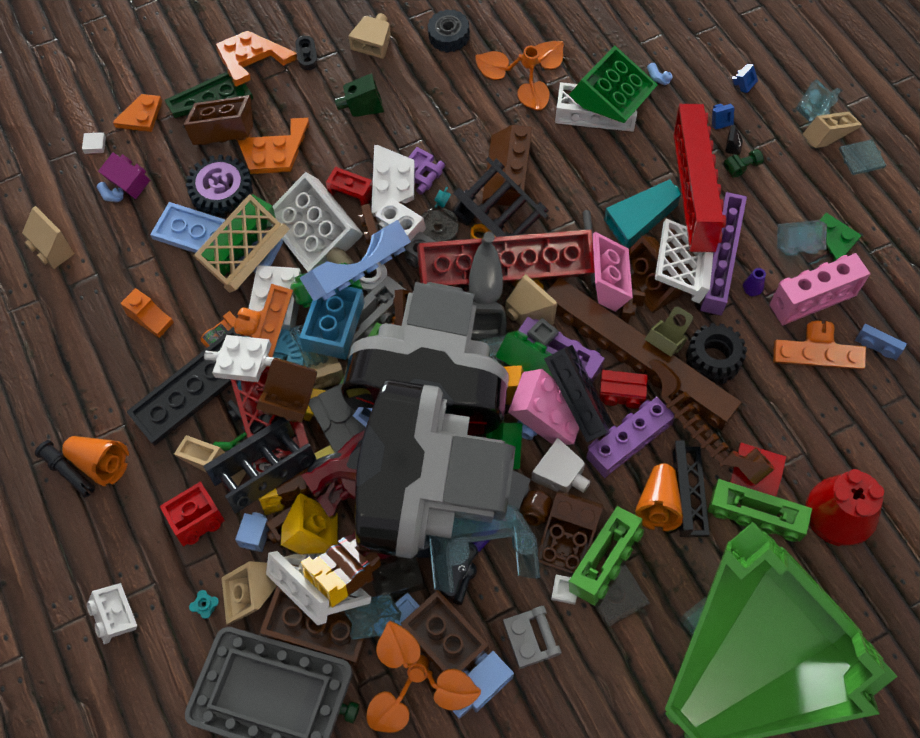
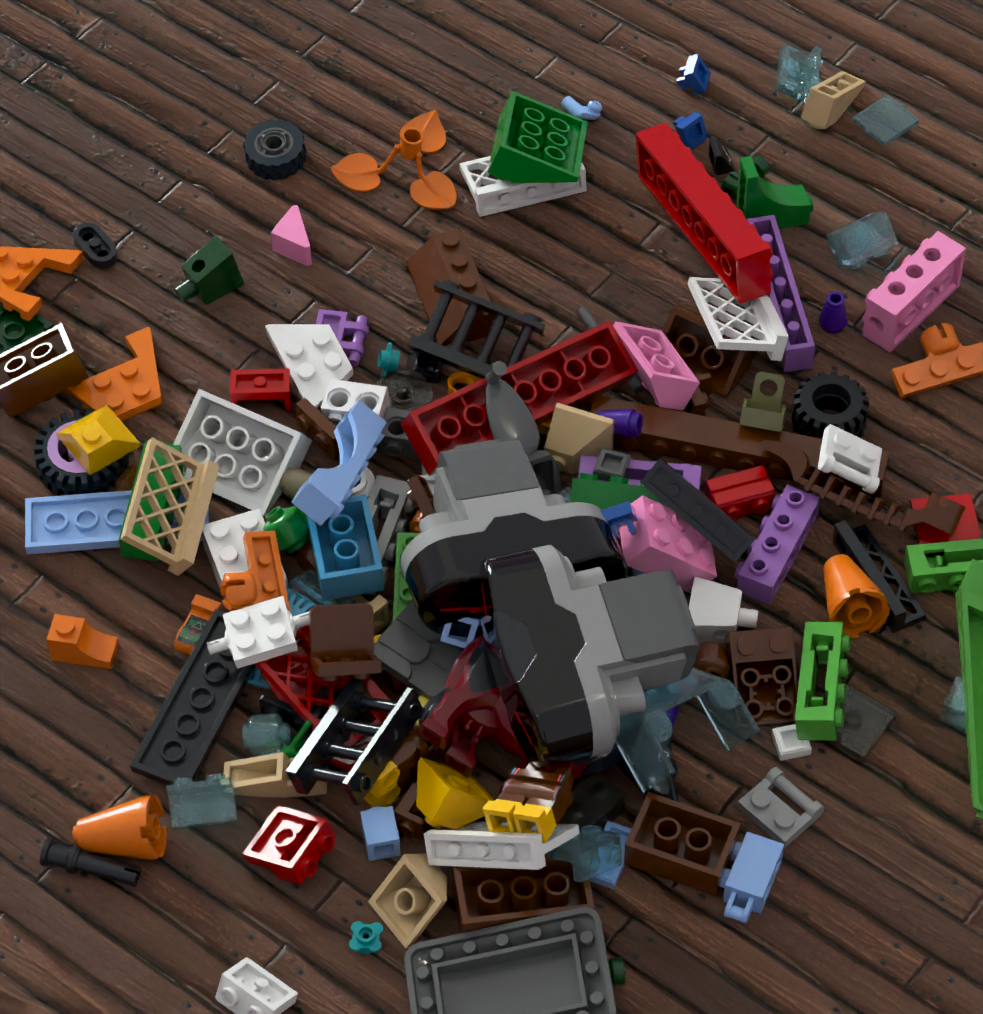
camera: 25 degrees left, 10 degrees down
tan torso [349,13,391,59] -> none
orange plant [366,621,481,733] -> none
teal slope [604,179,681,249] -> none
green wing [813,212,862,262] -> none
none -> yellow slope [56,404,141,475]
none -> clear light blue bracket [166,774,238,830]
none -> clear light blue head [242,713,291,756]
none -> bright pink slope [271,205,312,266]
none -> dark purple cone [598,409,643,439]
none -> blue tile [601,501,638,540]
none -> green arch [736,156,814,229]
none -> white plate [818,424,882,494]

